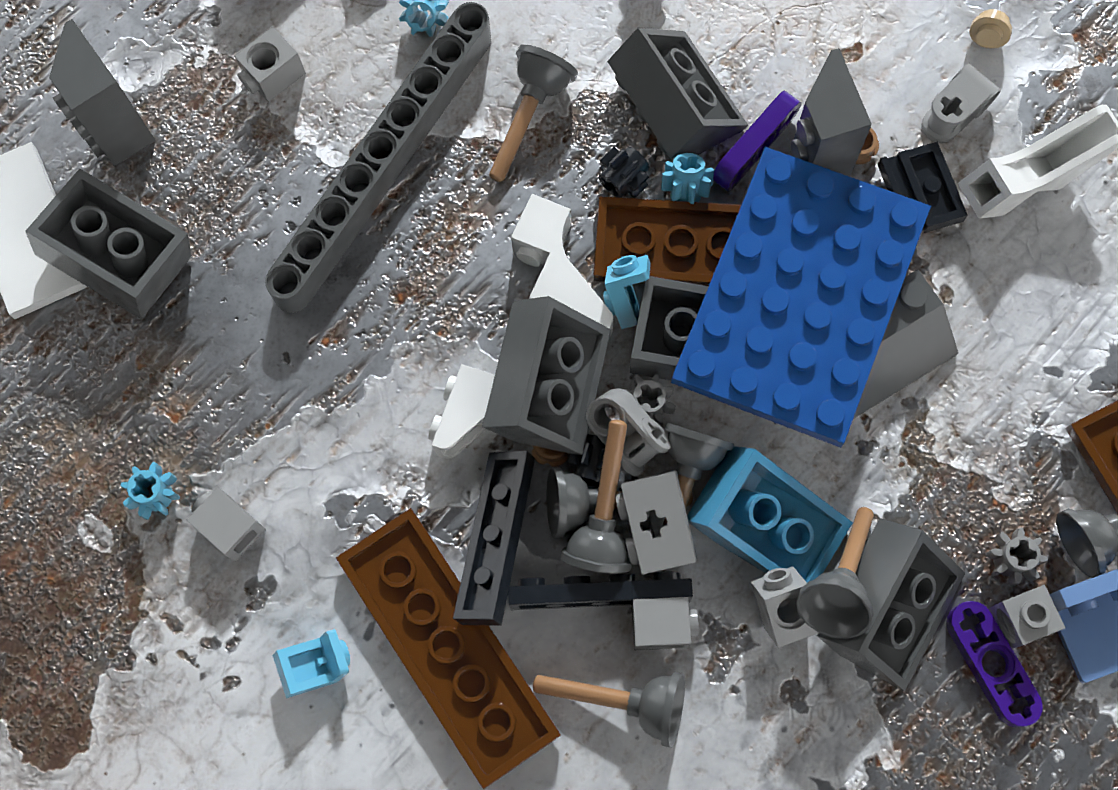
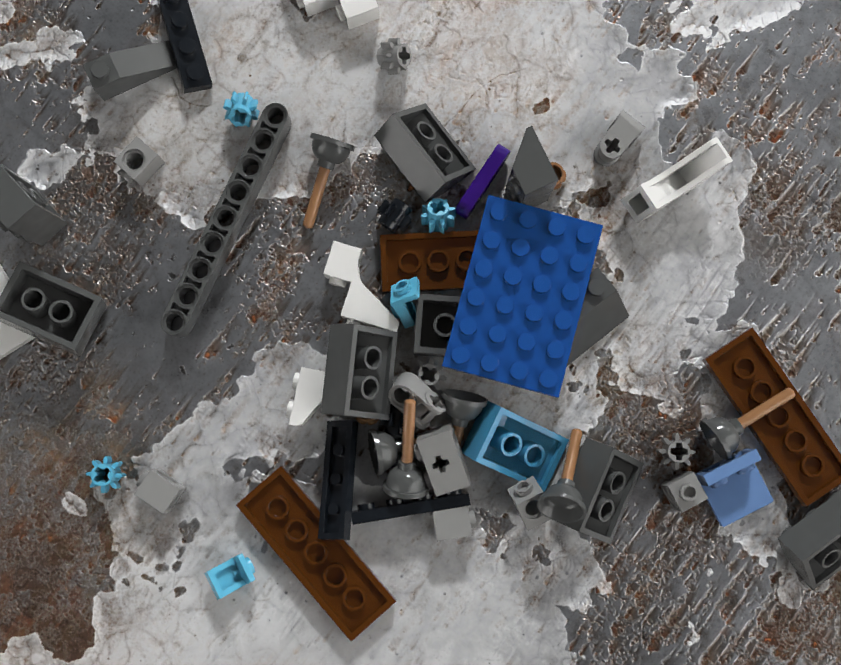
camera: 10 degrees left, 10 degrees up
dark grey piece [533,672,685,748] -> none
black plate [877,141,968,233] -> none
dark purple beam [946,601,1043,727] -> none
tan plate [969,9,1012,49] -> none

